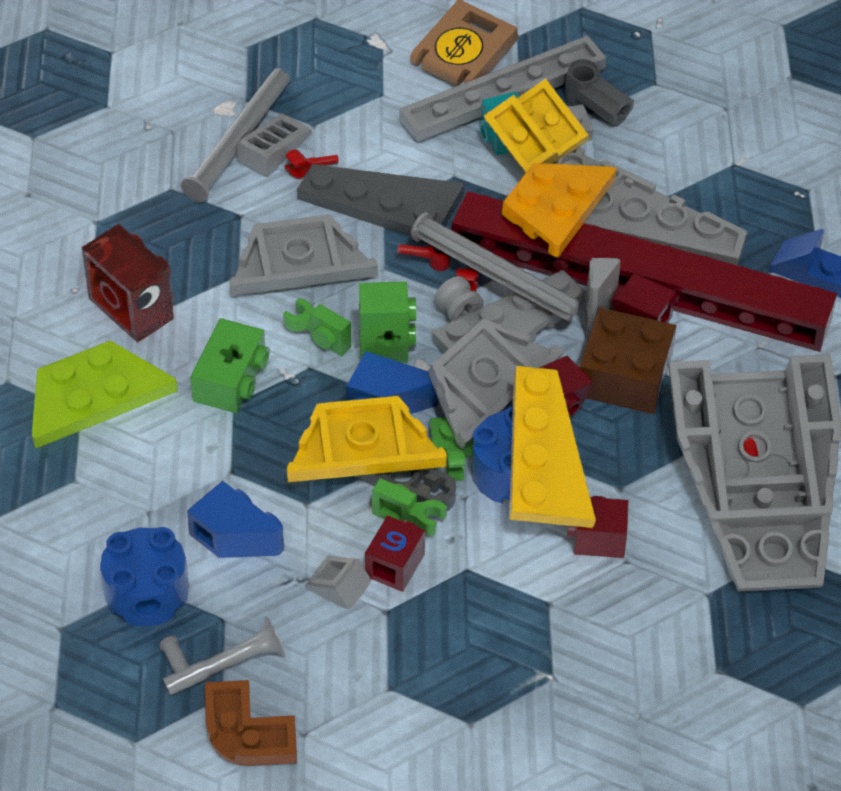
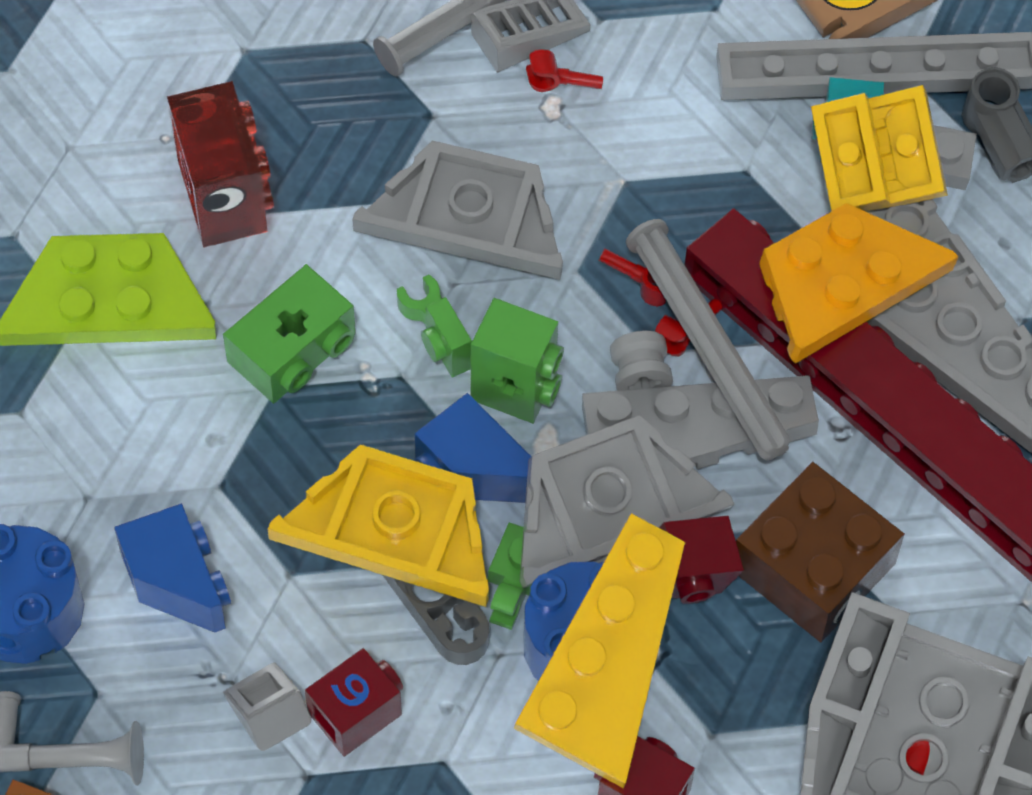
camera: 25 degrees right, 10 degrees up
dark grey wing [297,164,465,236] -> none
bright green plate [372,478,447,535] -> none
light grey slope [585,258,621,339] -> none
dark red brick [611,273,676,323] -> none

